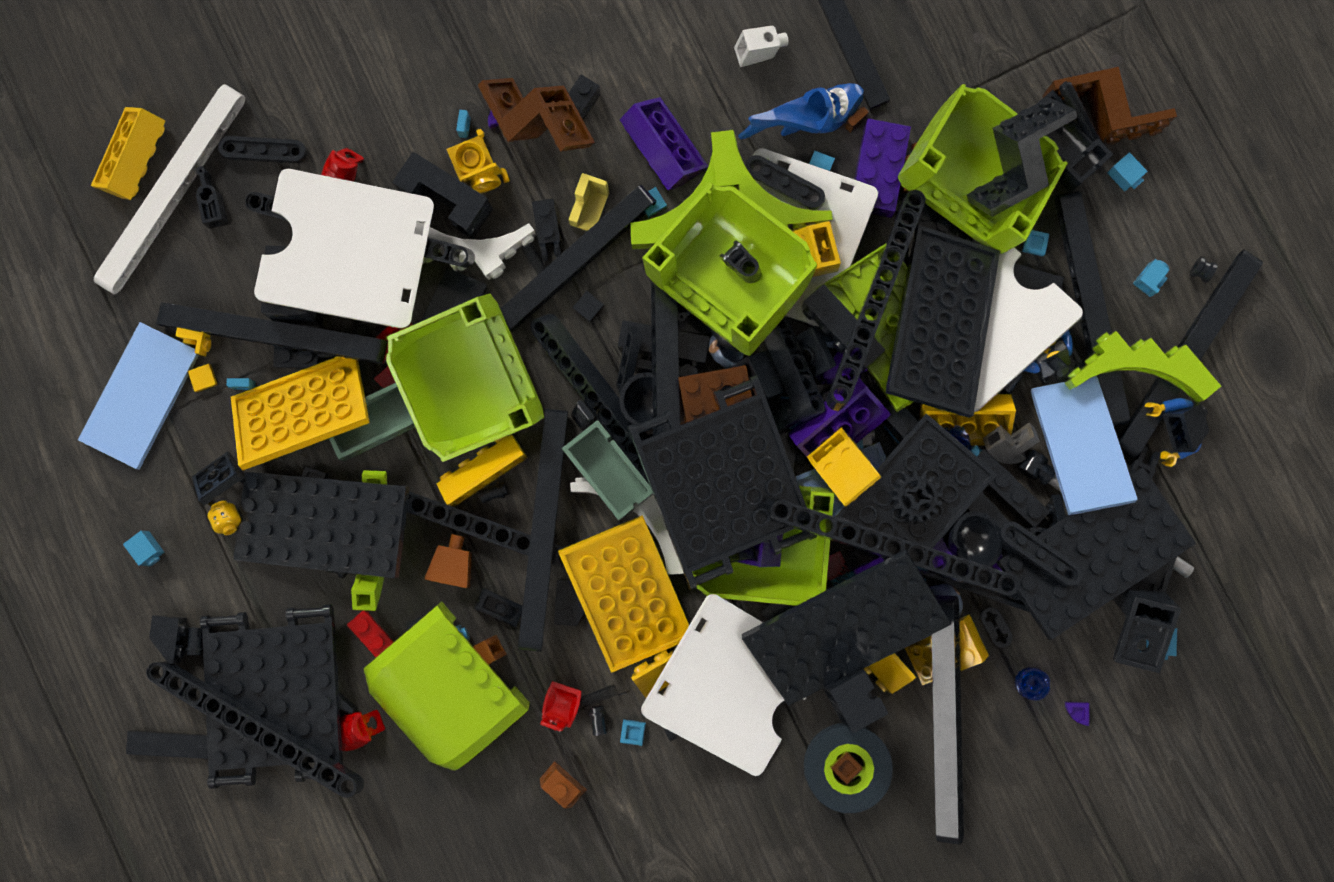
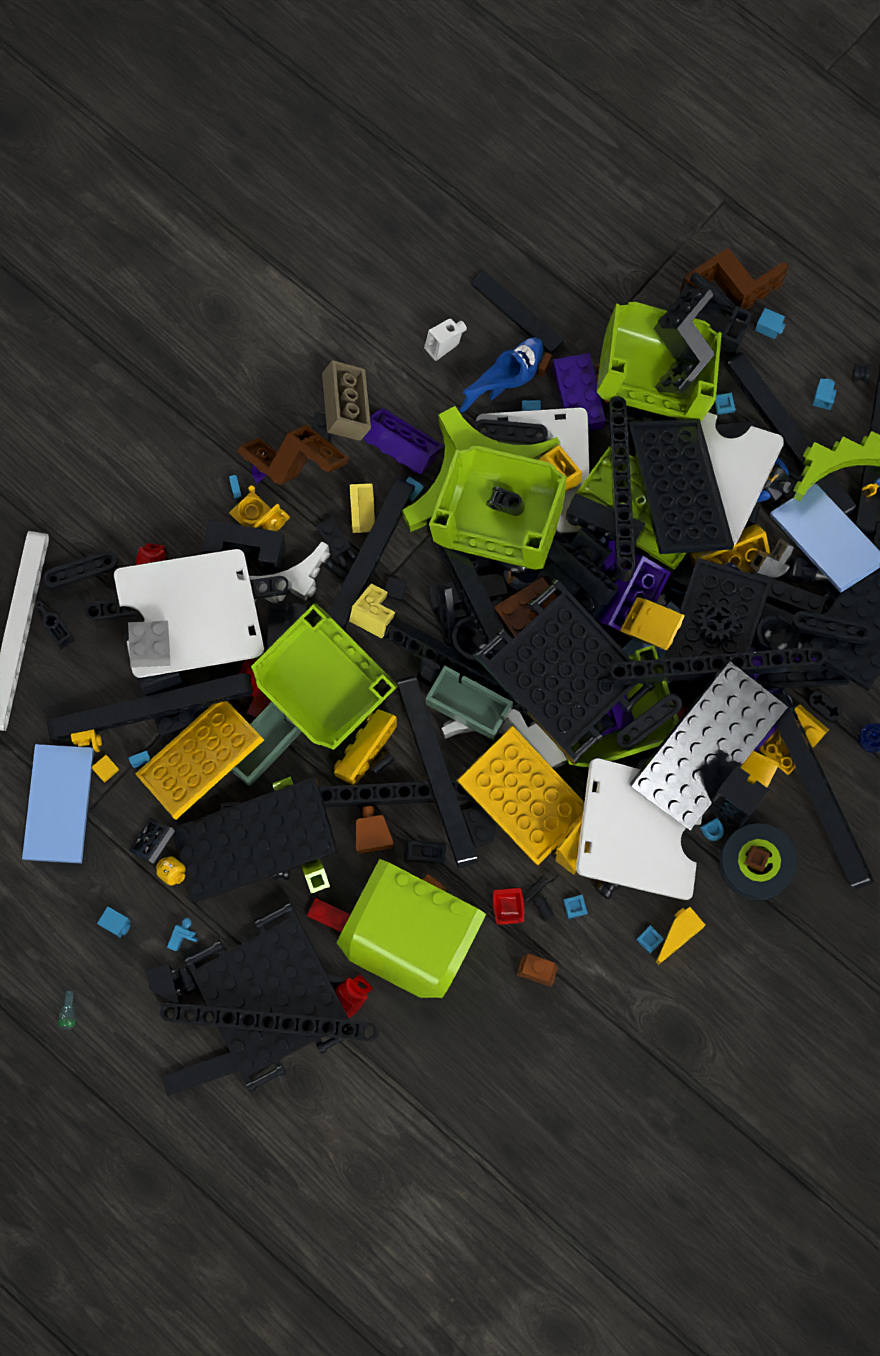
camera: 25 degrees left, 10 degrees down
none -> clear light blue piece [58,991,76,1030]
none -> light grey brick [128,621,170,668]
none -> dark azure piece [167,918,198,951]
none -> dark tan brick [322,360,371,441]
none -> light yellow panel [349,584,395,638]
none -> black plate [617,693,683,749]
none -> dark azure tile [636,925,664,954]
none -> yellow slope [656,907,705,965]
none -> dark azure tile [700,818,724,841]

